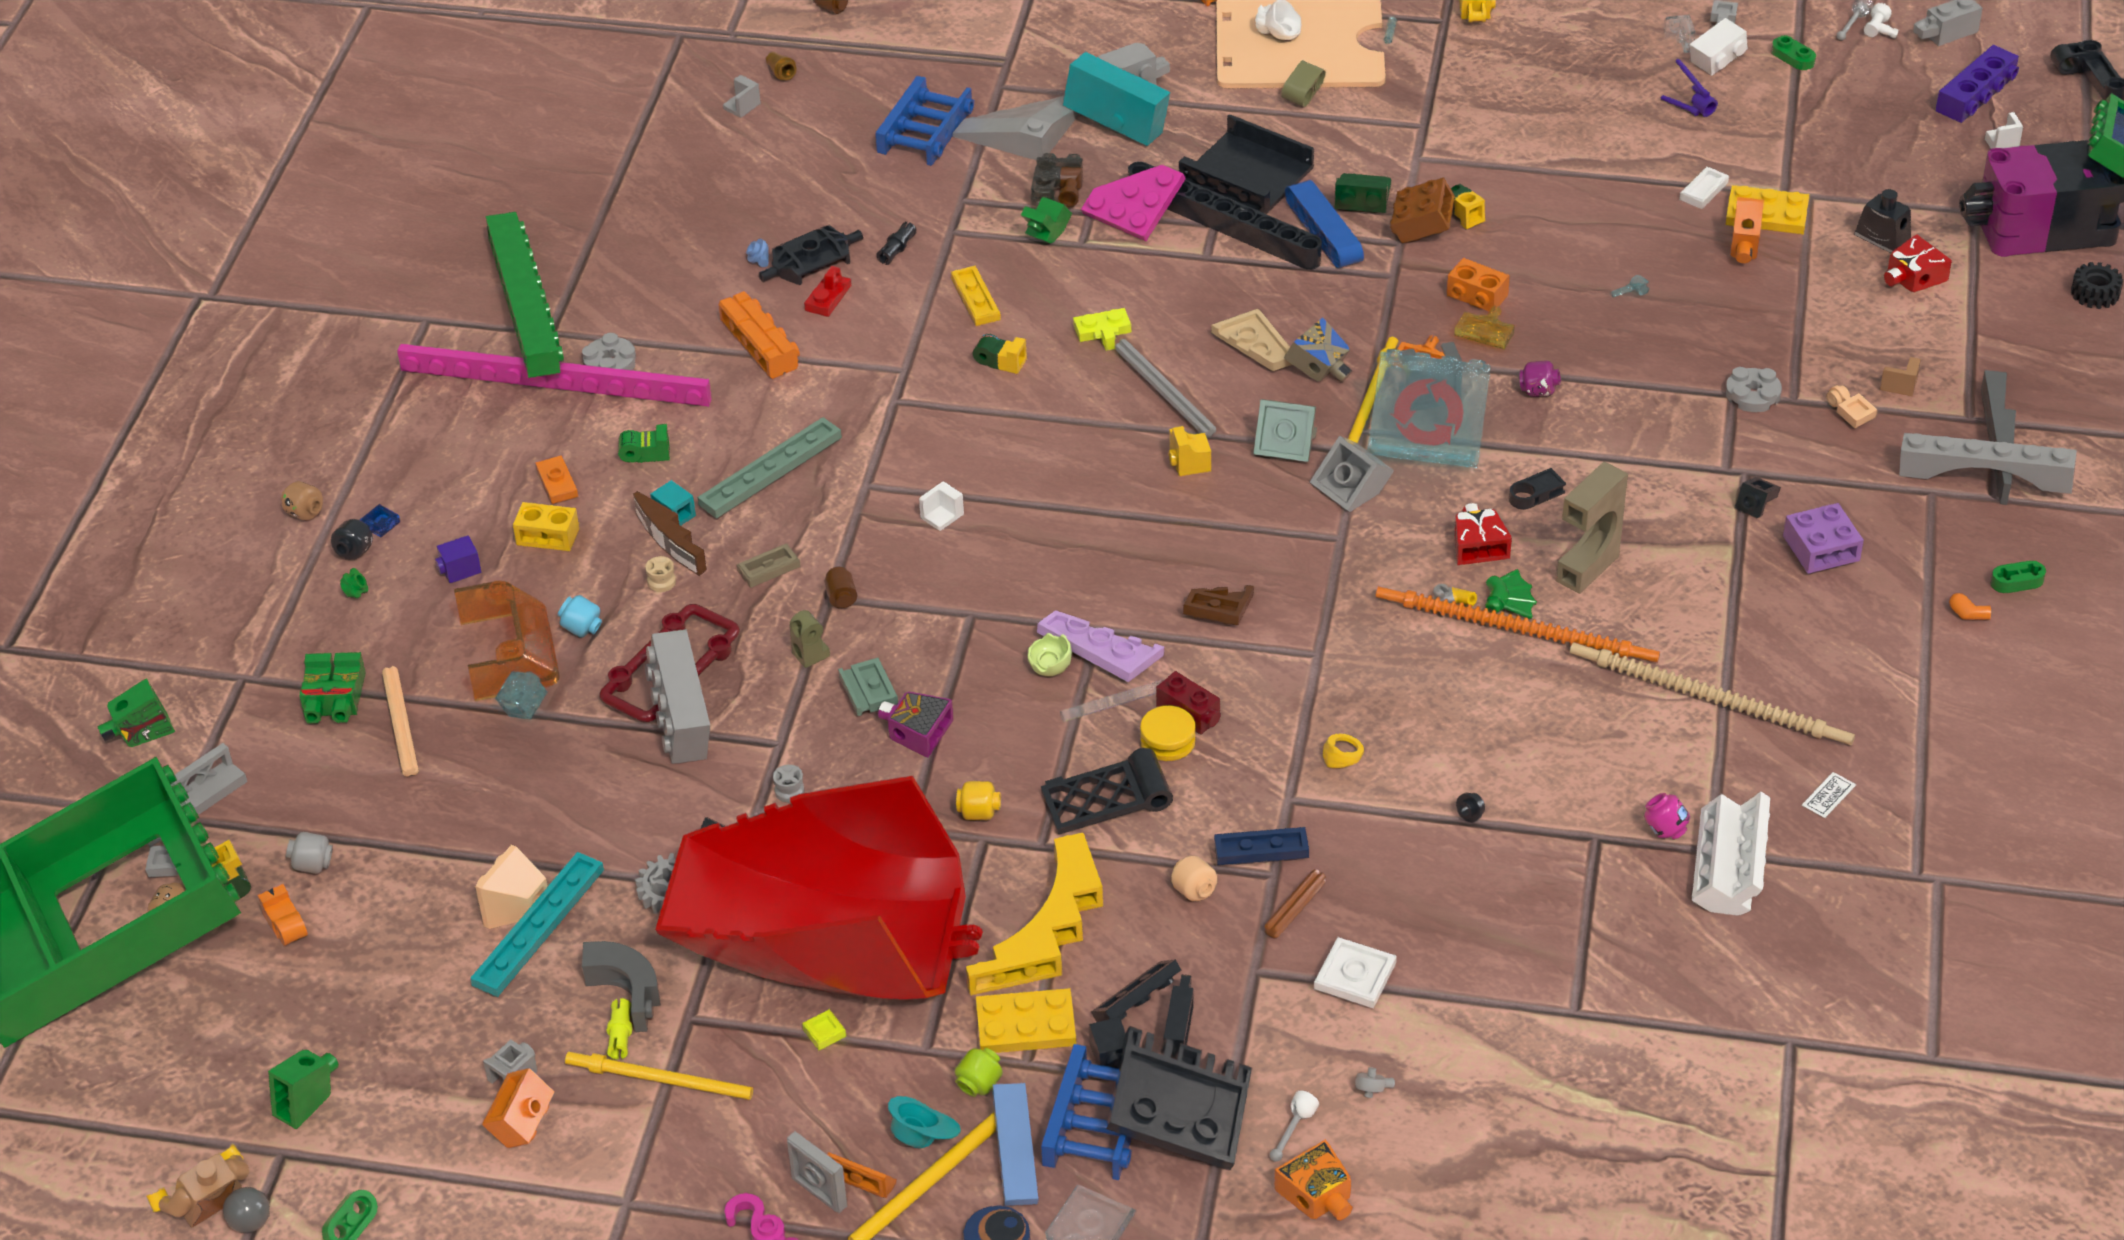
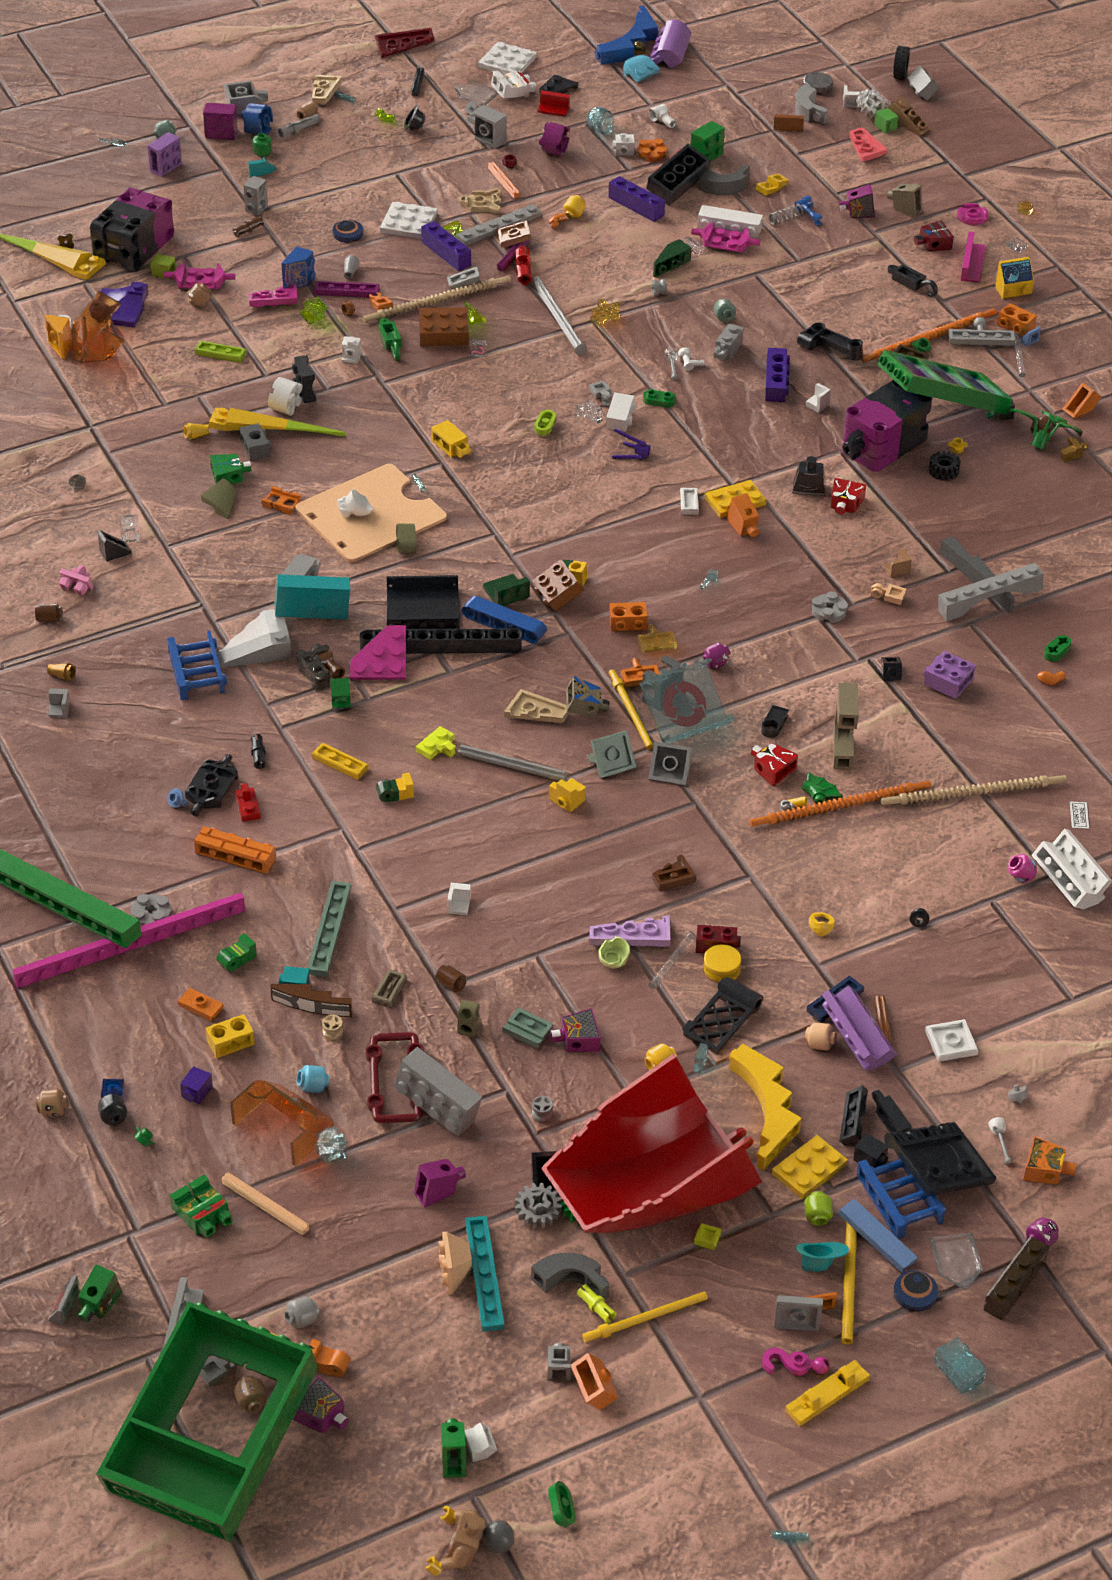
camera: 40 degrees left, 0 degrees up
none -> light grey slope [48,1275,80,1325]
none -> torso [293,1376,349,1433]
none -> magenta torso [414,1159,466,1208]
none -> white piece [465,1422,498,1462]
none -> lime plate [534,410,556,436]
none -> clear light blue tile [693,1043,708,1073]
none -> medium lavender brick [822,985,897,1070]

